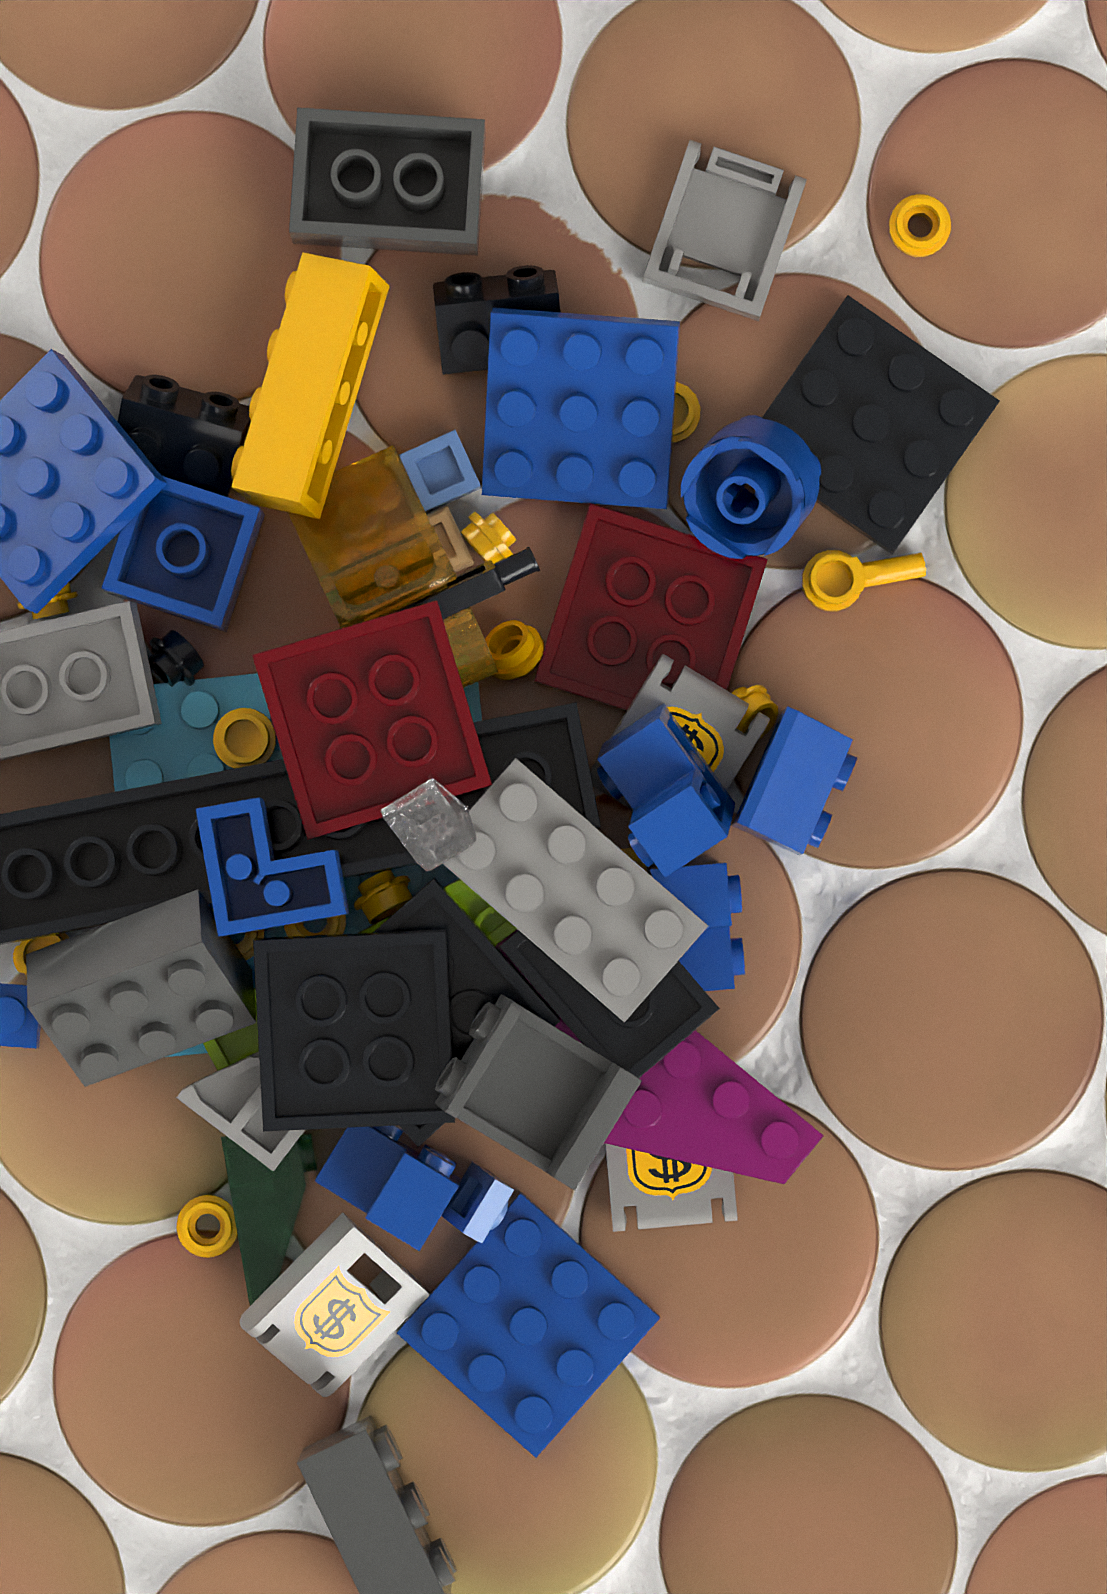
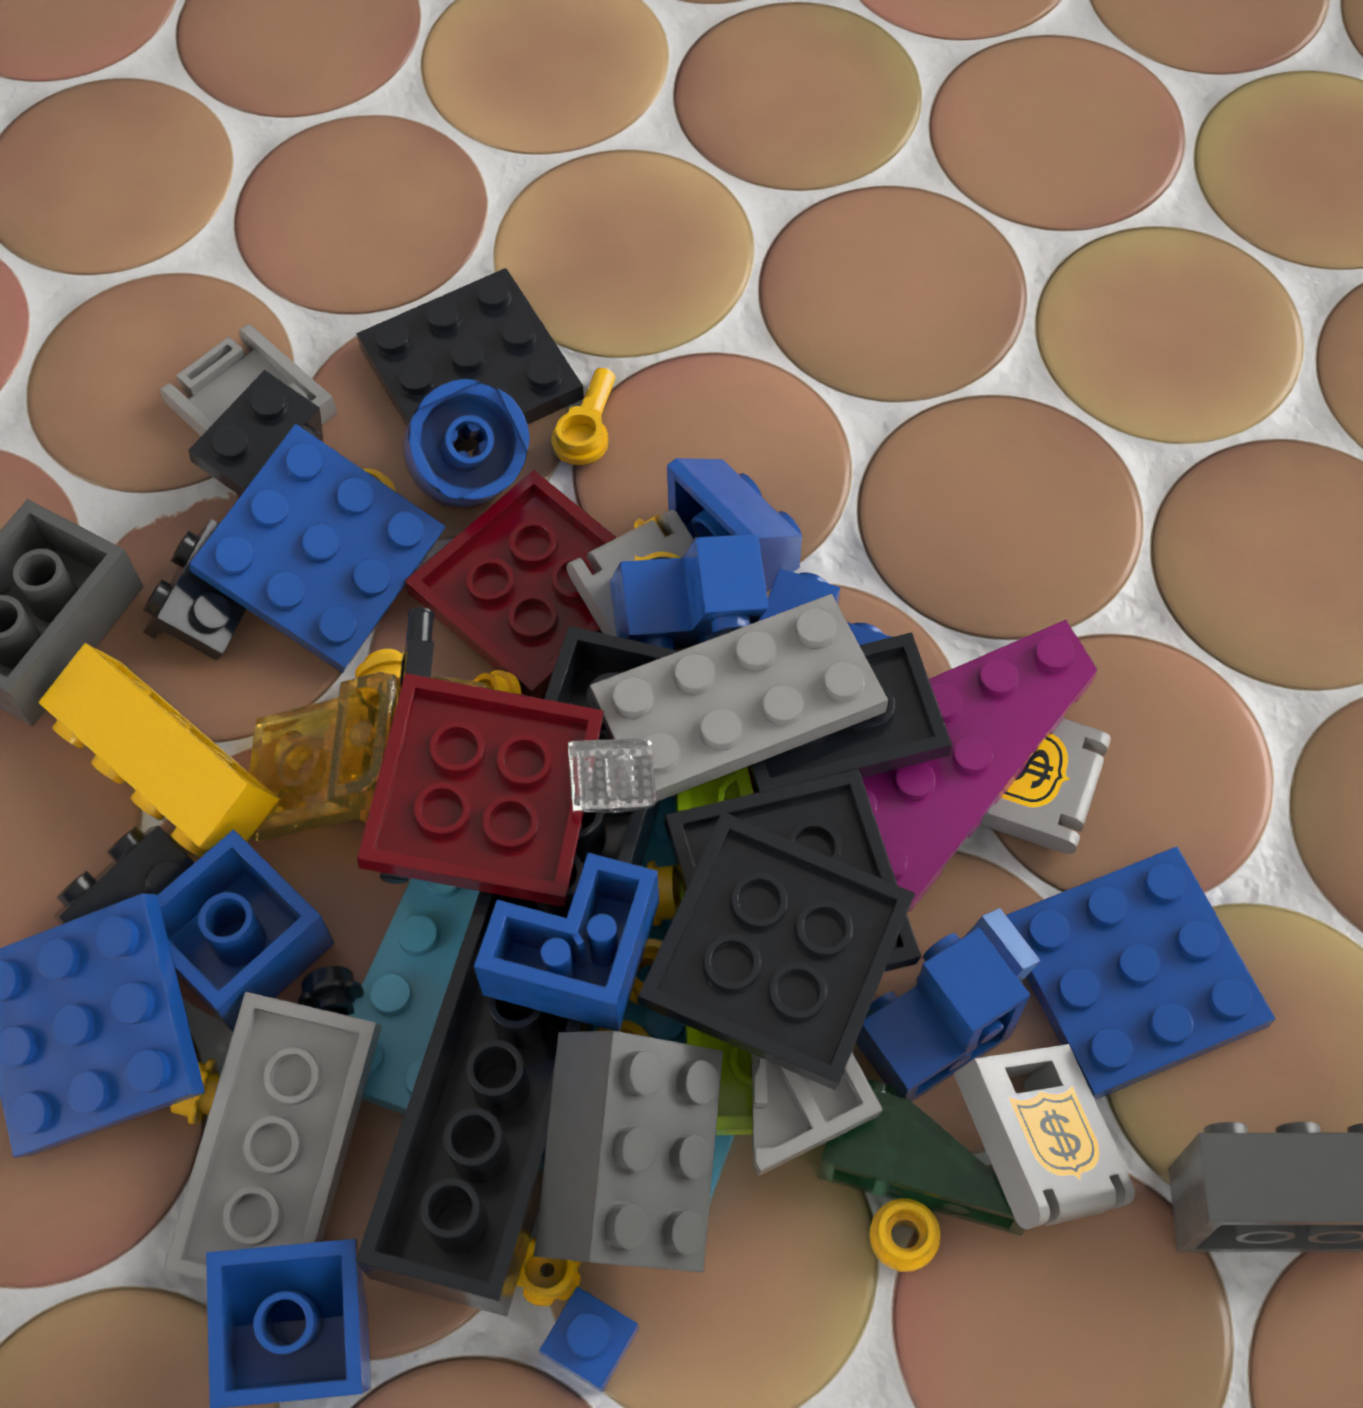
camera: 60 degrees left, 25 degrees down
yellow plate [213,708,276,769] -> none
medium blue plate [399,429,481,514] -> none
dark grey panel [434,994,642,1190] -> none
yellow plate [889,194,951,257] -> none
none -> black bracket [188,370,323,499]

